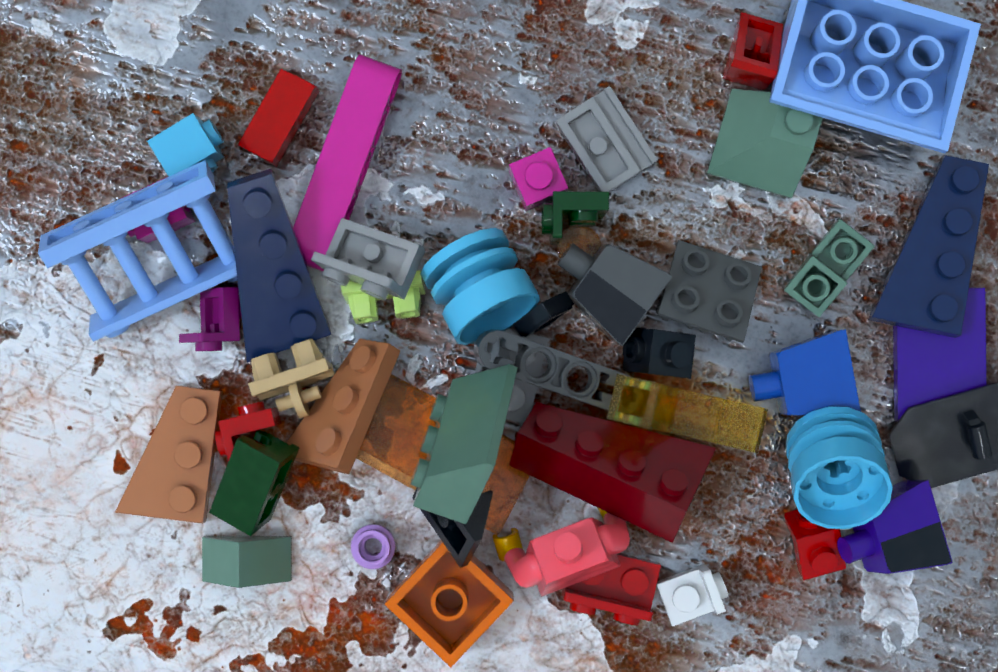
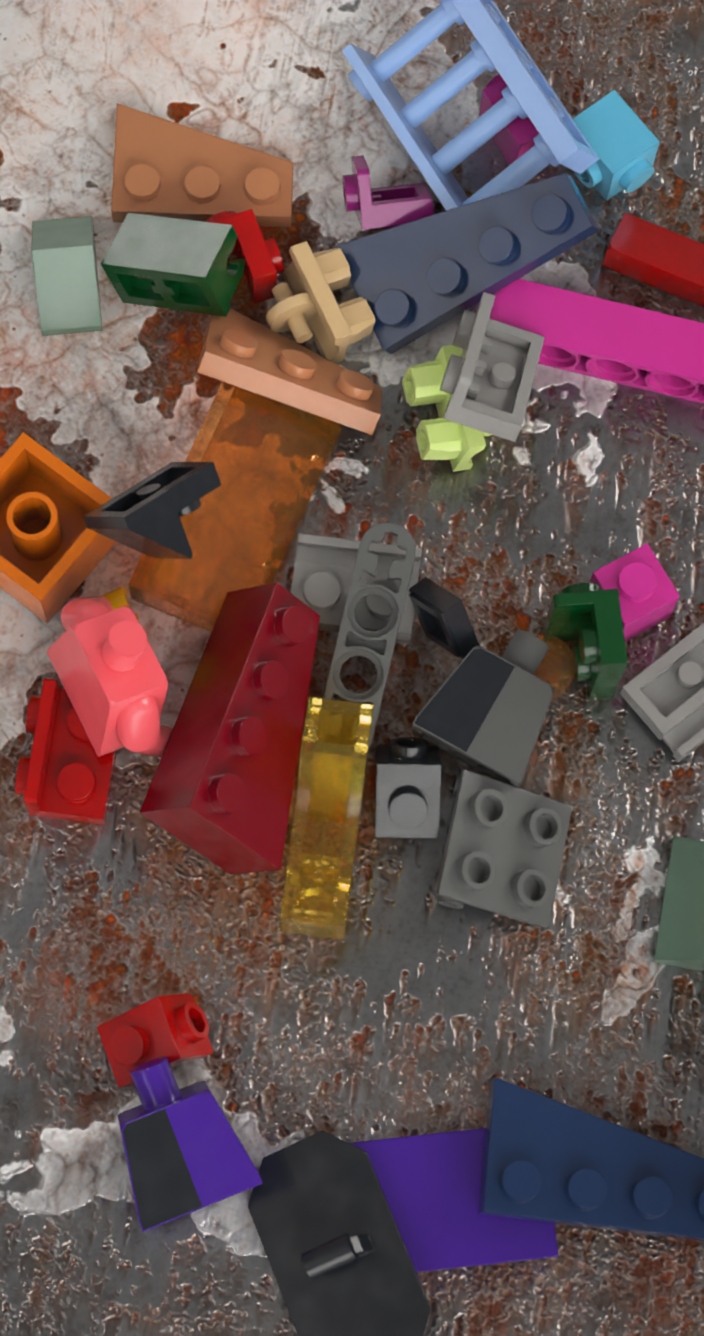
camera: 75 degrees right, 15 degrees down
lavender plate [351,524,396,569] -> none
sand green slope [410,364,518,524] -> none
medium azure wheel [420,228,540,345] -> none
white bracket [656,564,729,626] -> none
blue torso [749,329,861,415] -> none
sand green slope [784,218,875,317] -> none
medium azure wheel [785,406,893,529] -> none

